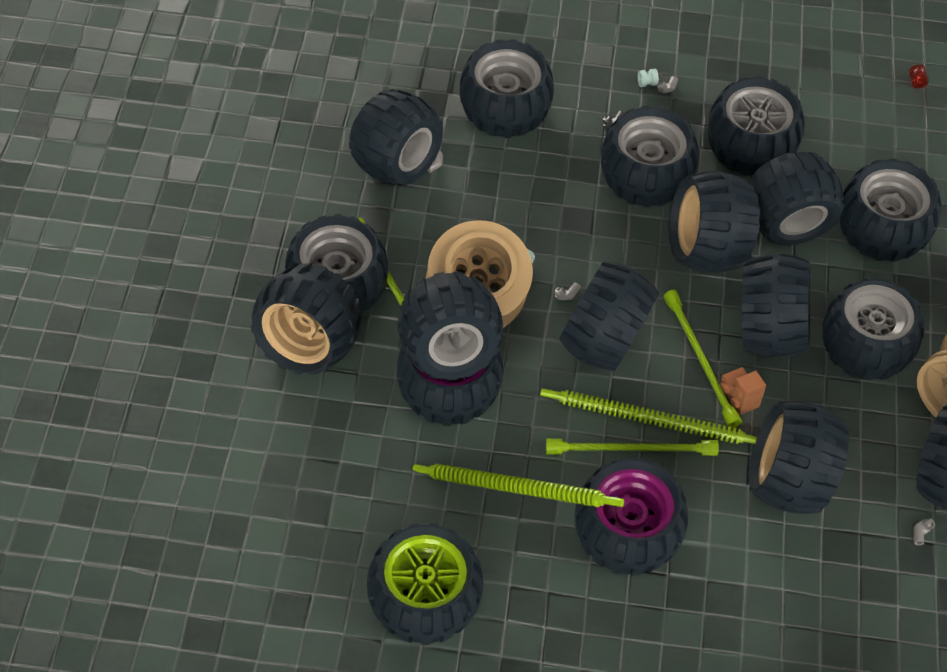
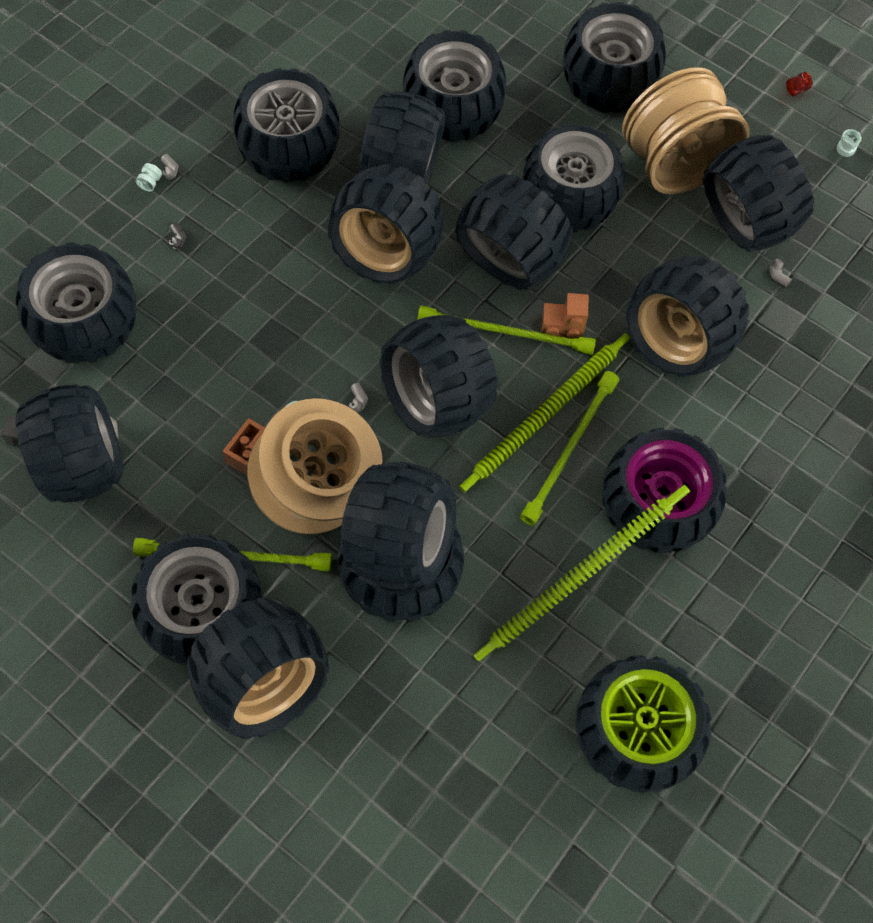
camera: 60 degrees left, 10 degrees up
black wheel [601,106,698,207] -> none

